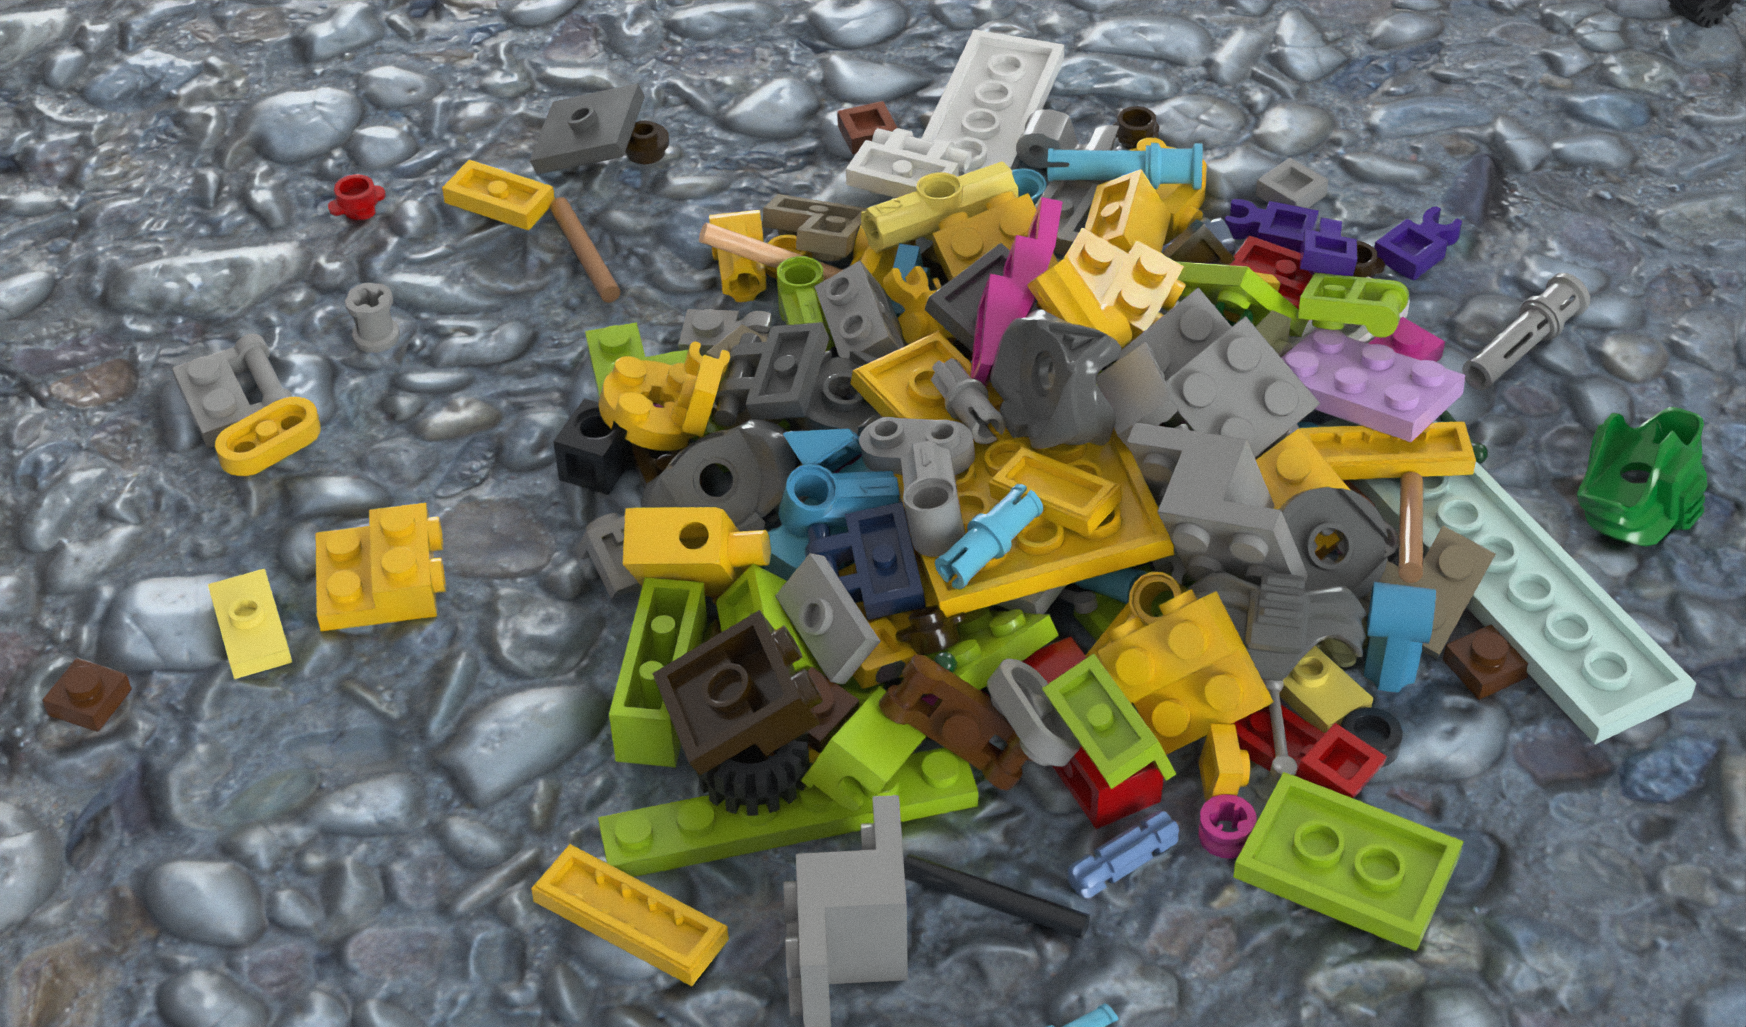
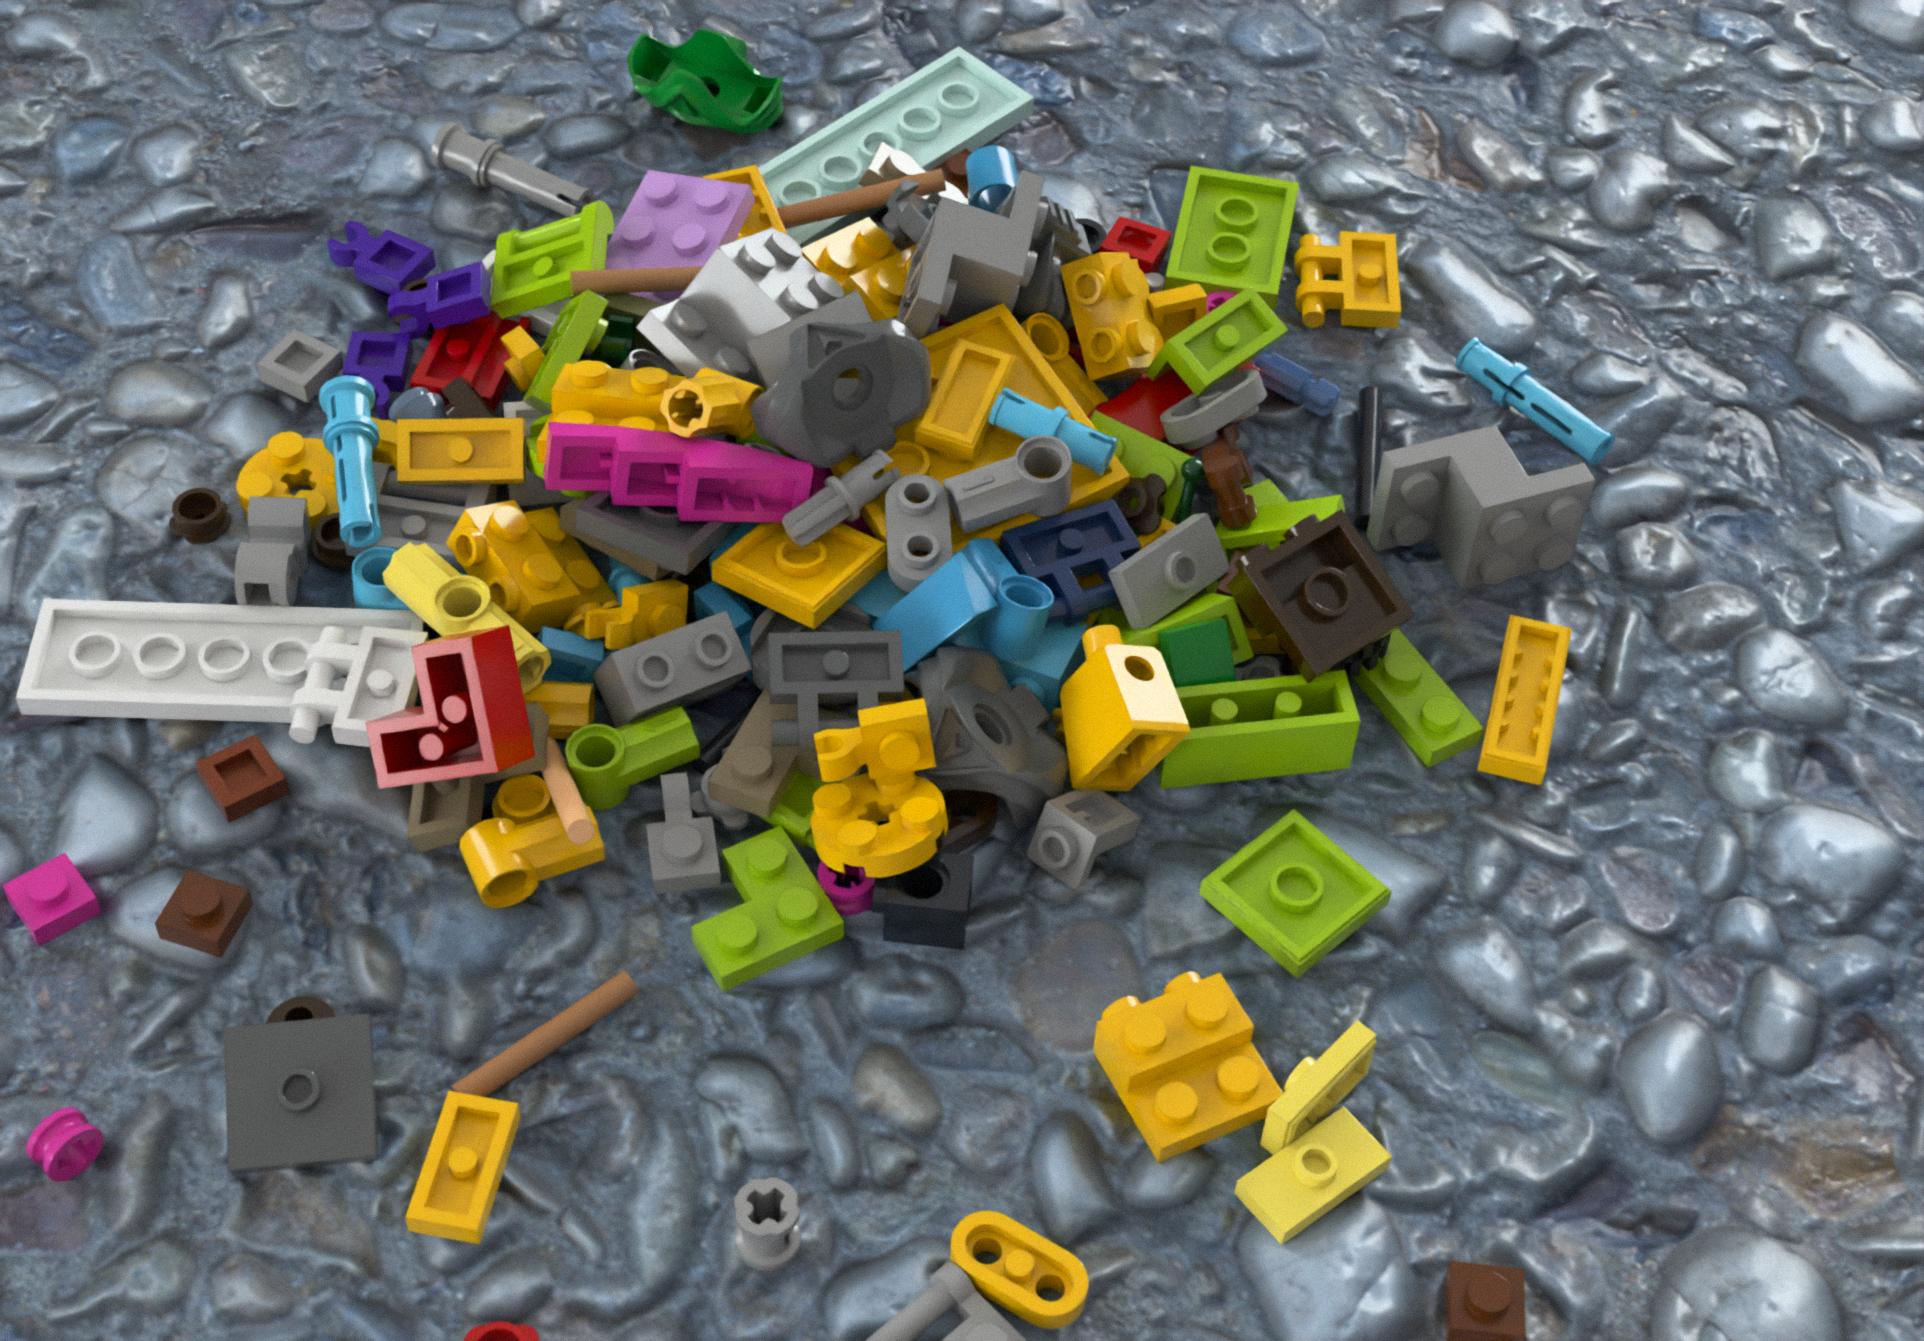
camera: 110 degrees left, 5 degrees up
none -> dark pink plate [2,853,102,946]
none -> dark pink bush [26,1107,104,1182]
none -> reddish brown plate [155,870,253,958]
none -> red brick [365,625,536,789]
none -> medium nougat bar [570,266,703,295]
none -> green tile [1158,617,1237,688]
none -> lime plate [1199,809,1392,979]
none -> light yellow plate [1260,1020,1377,1155]
none -> yellow plate [1294,231,1401,328]

